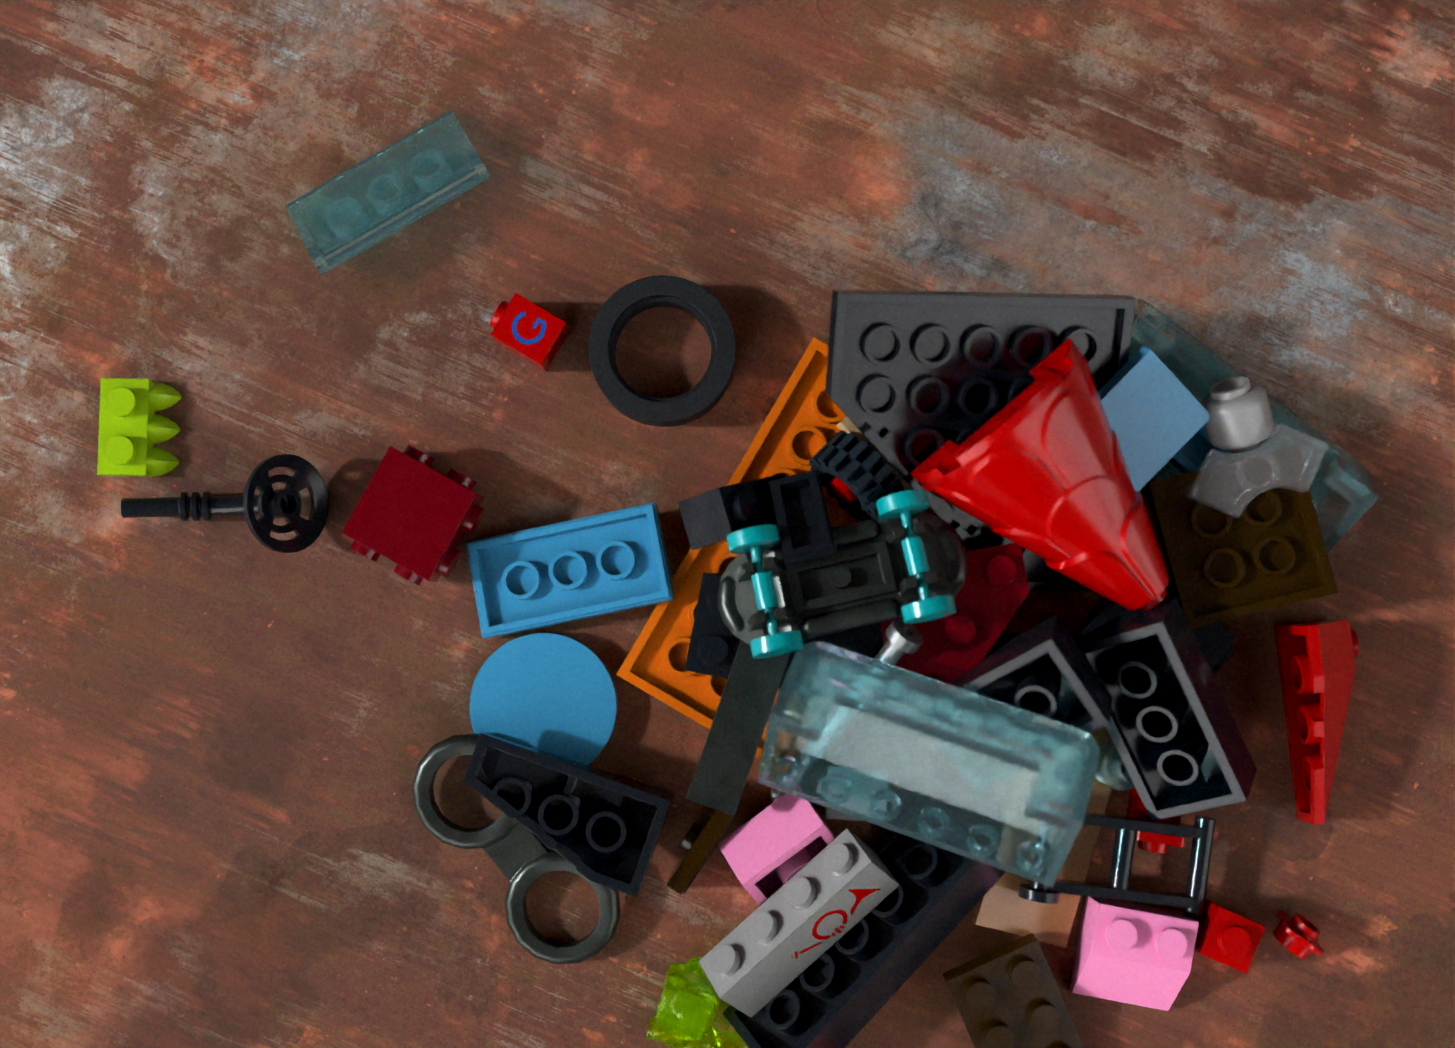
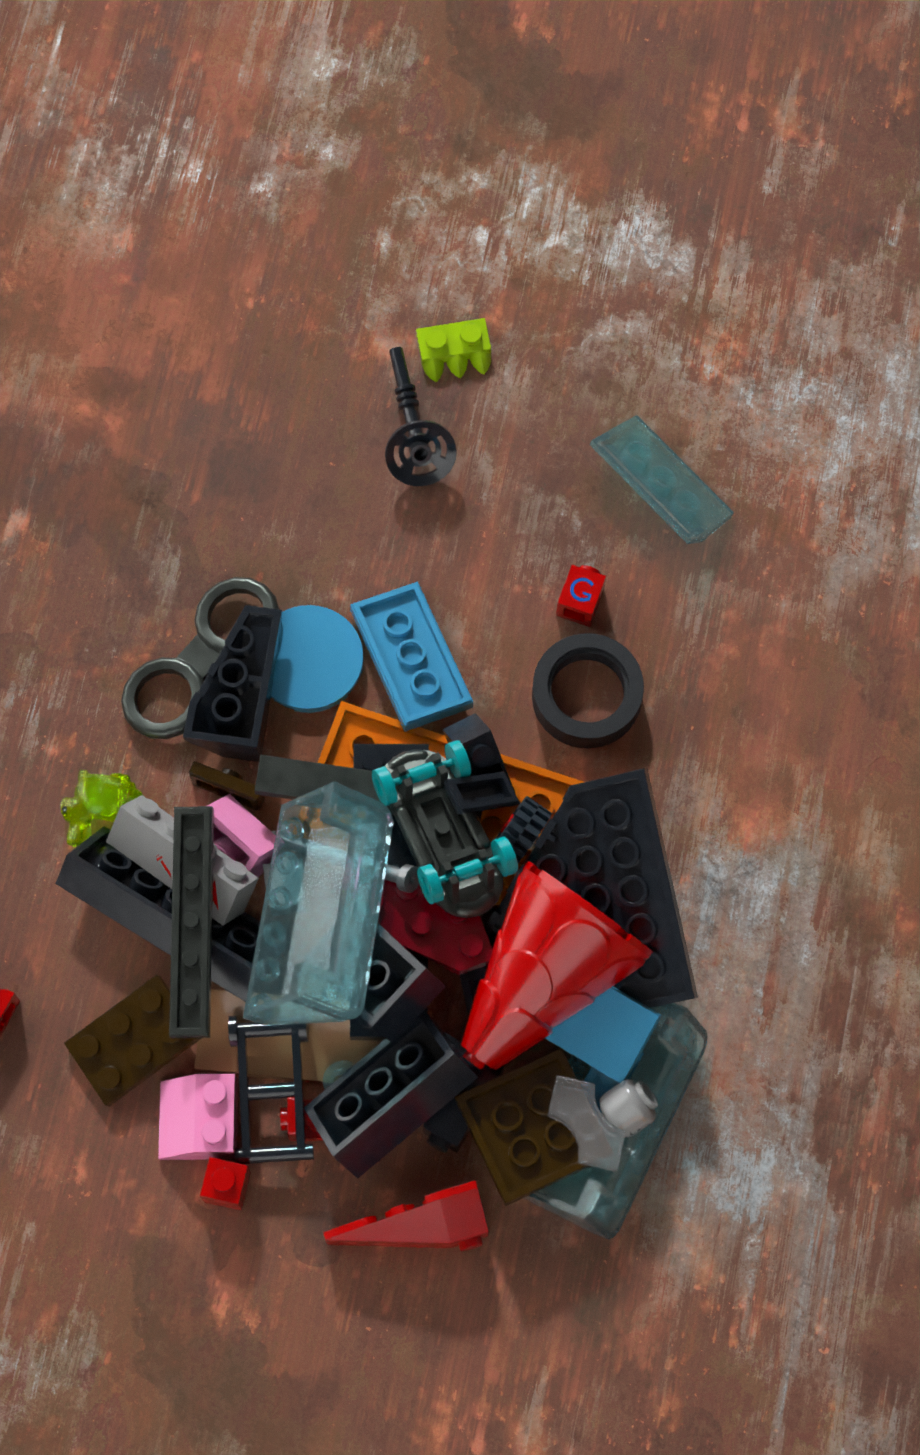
camera: 80 degrees right, 15 degrees down
dark red brick [341,444,485,585] -> none
red plate [1273,910,1325,960] -> none
none -> pearl dark grey tile [169,806,214,1038]

